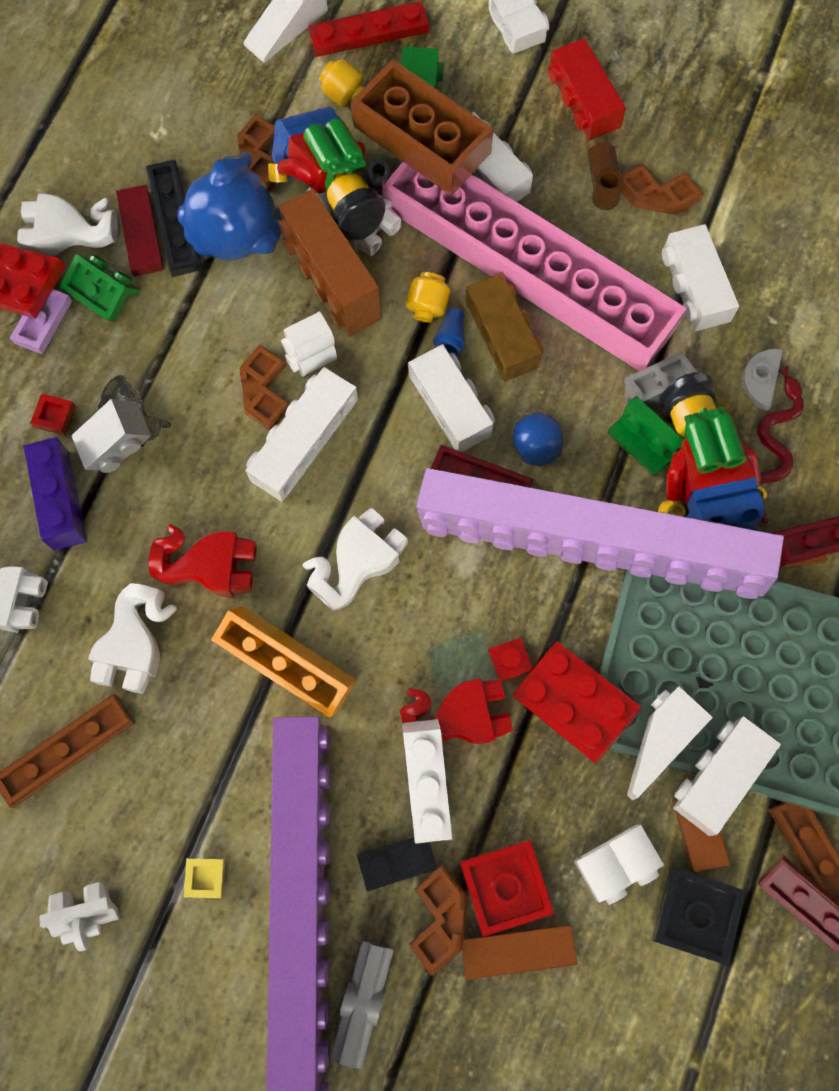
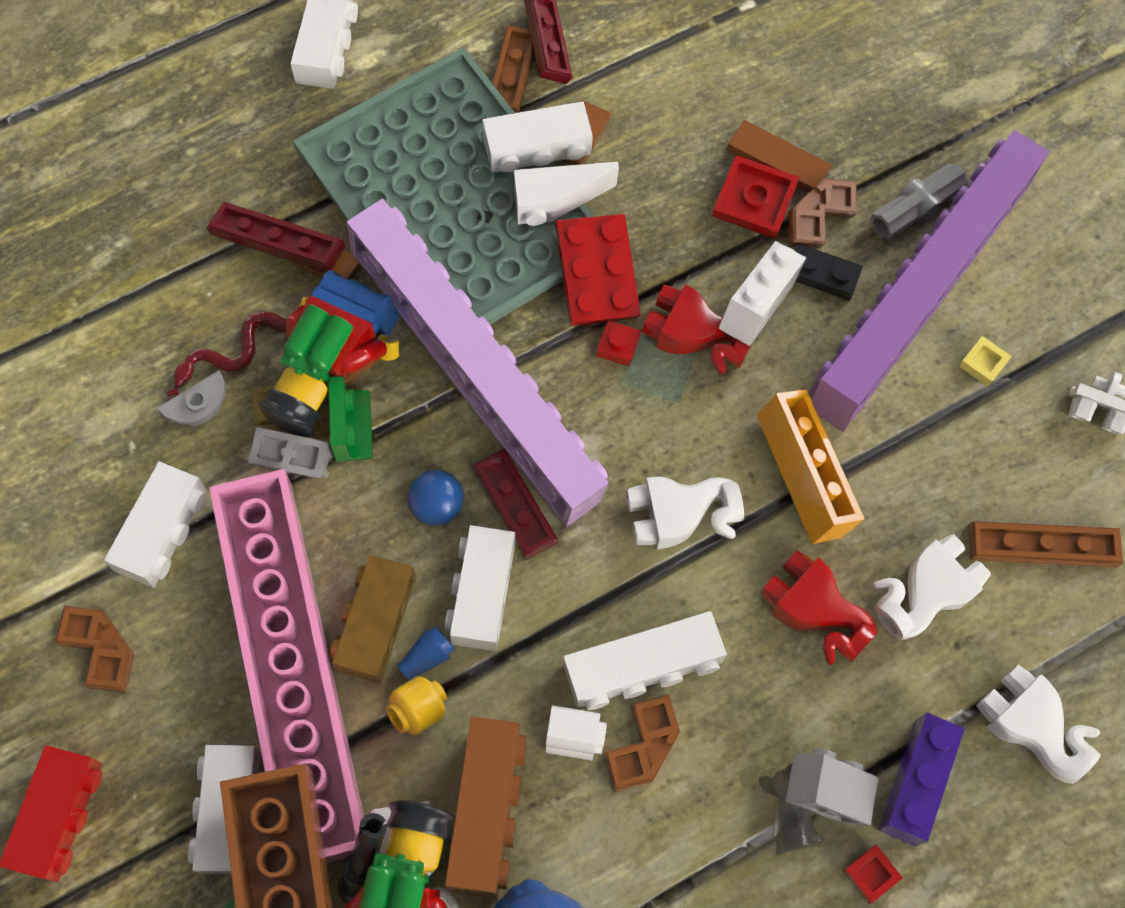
camera: 145 degrees left, 5 degrees down
white brick [574,825,664,905] -> none
reddish brown piece [588,142,624,210] -> none
black plate [652,867,746,966] -> none

